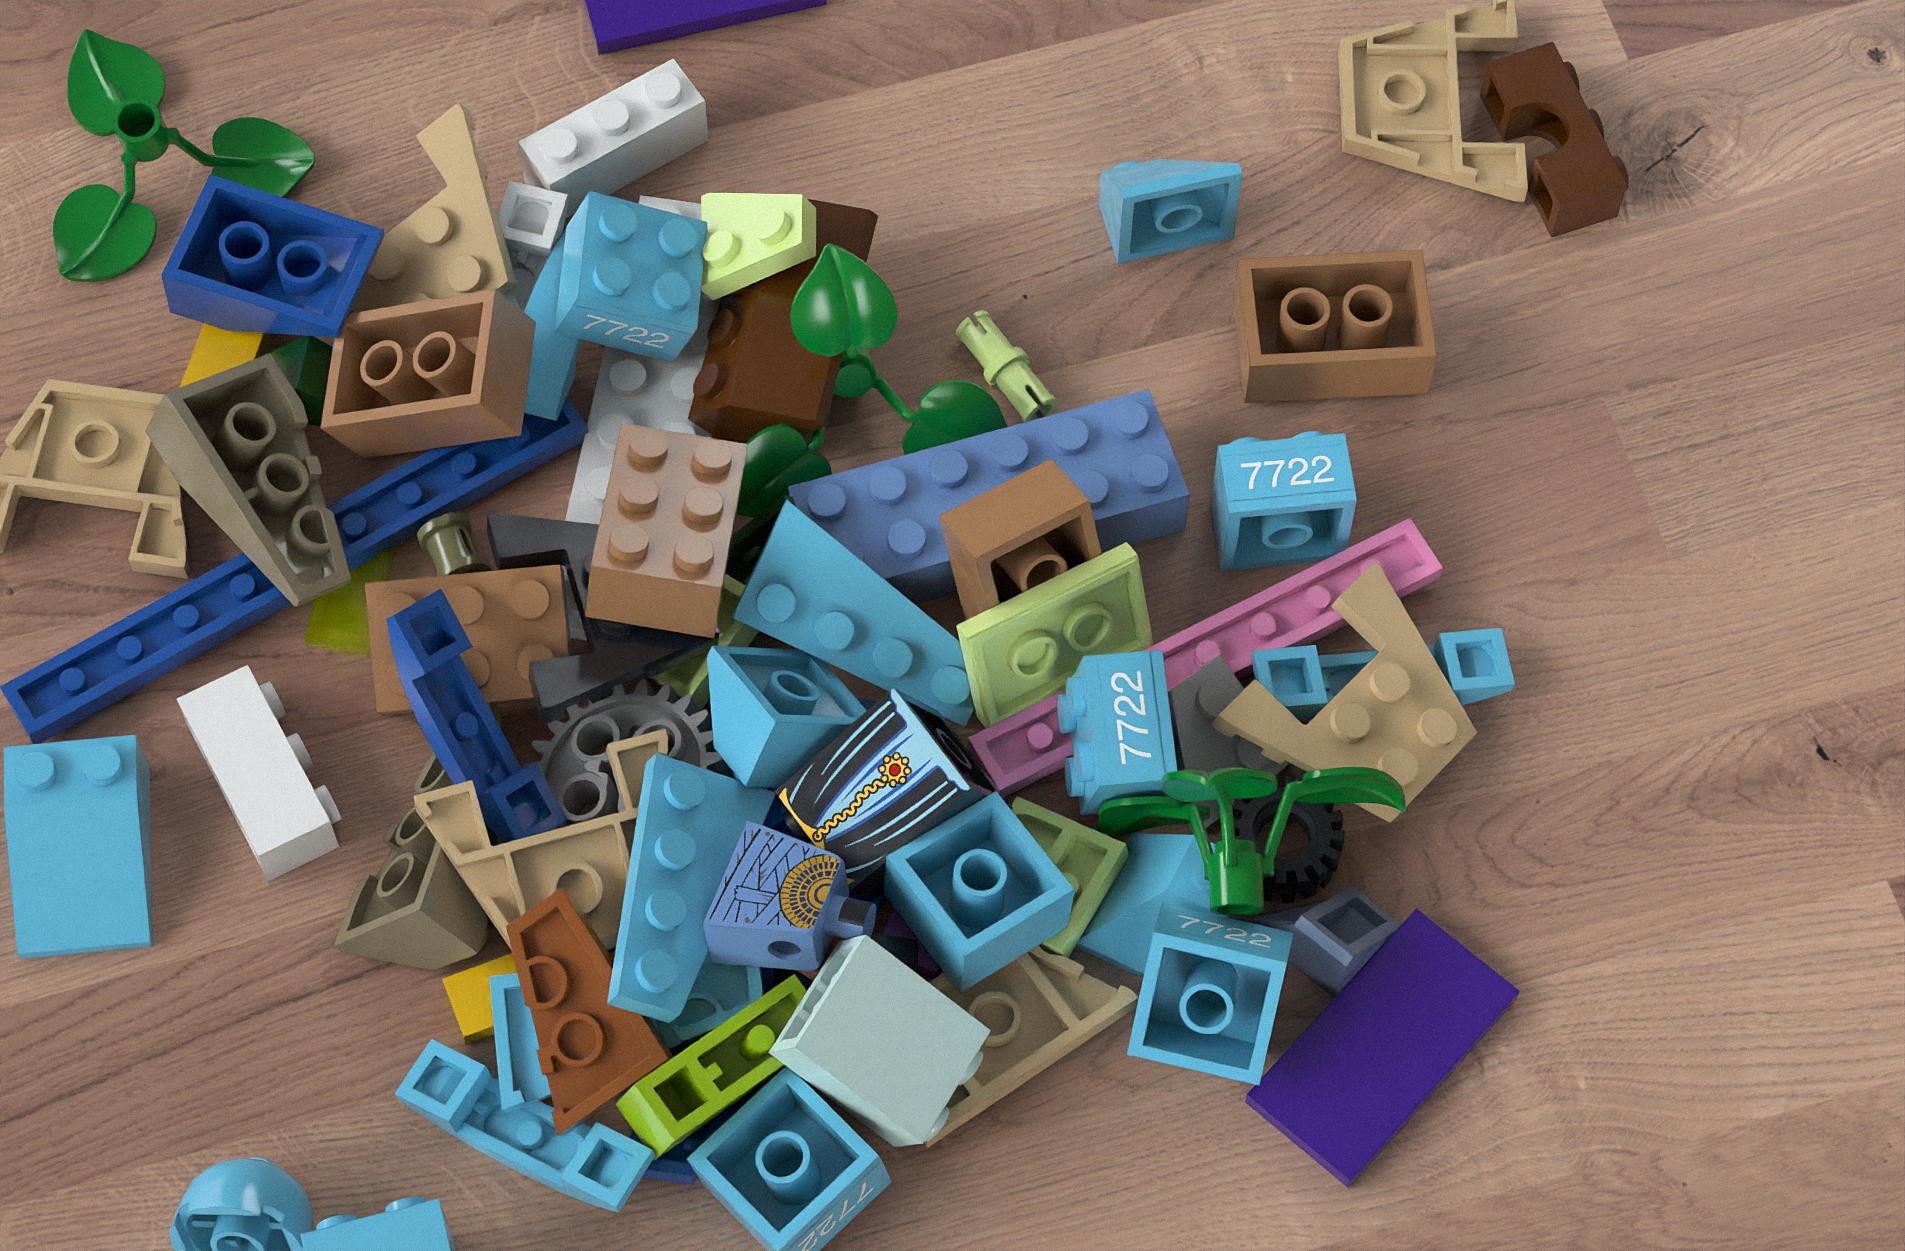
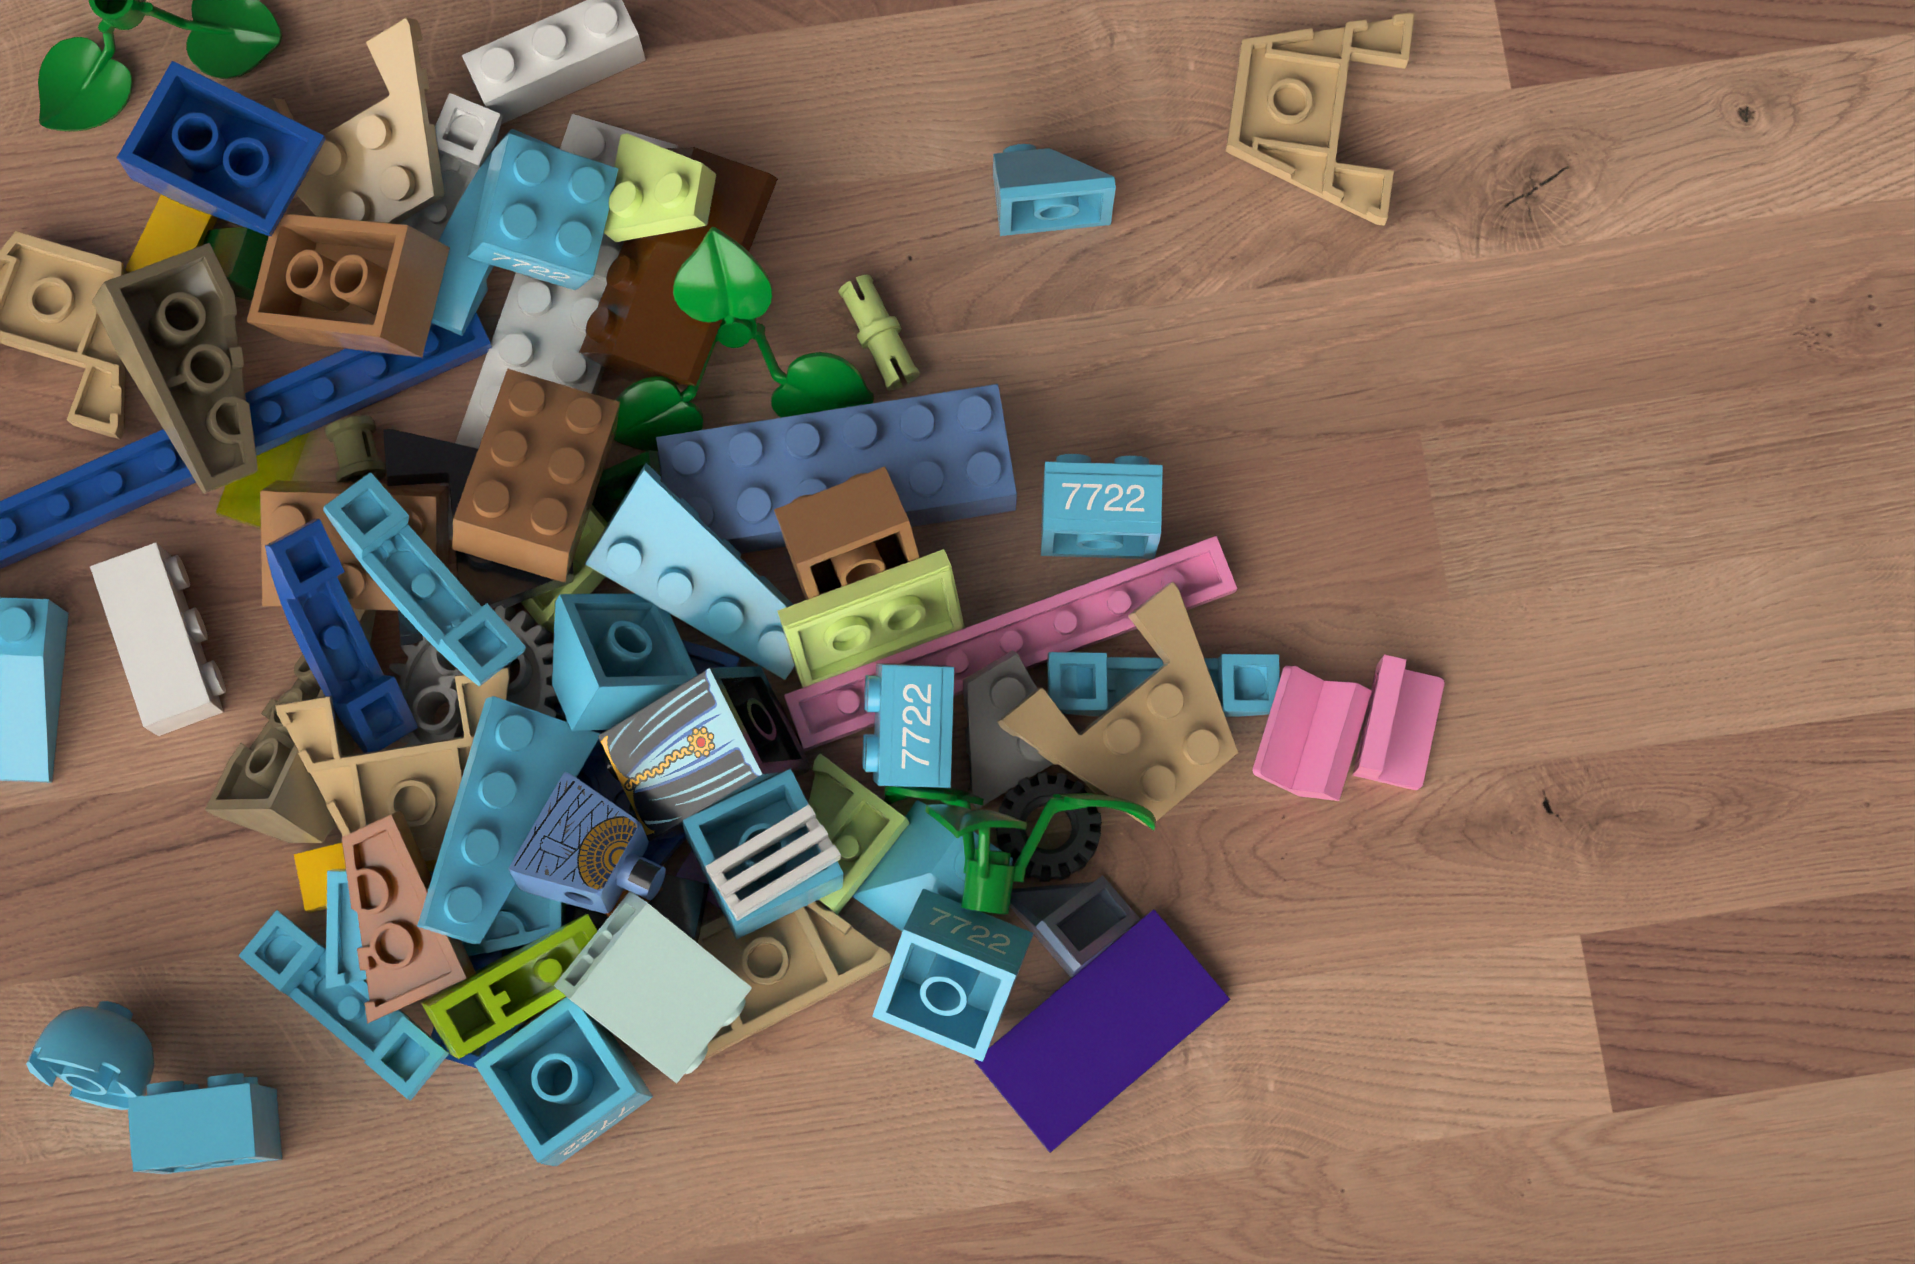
camera: 10 degrees right, 15 degrees up
medium nougat brick [1233,249,1437,403] -> none
reddish brown arch [1480,42,1629,238] -> none
none -> medium azure slope [323,472,526,687]
none -> white tile [706,804,841,921]
none -> bright pink panel [1253,666,1372,801]
none -> bright pink panel [1353,654,1445,790]

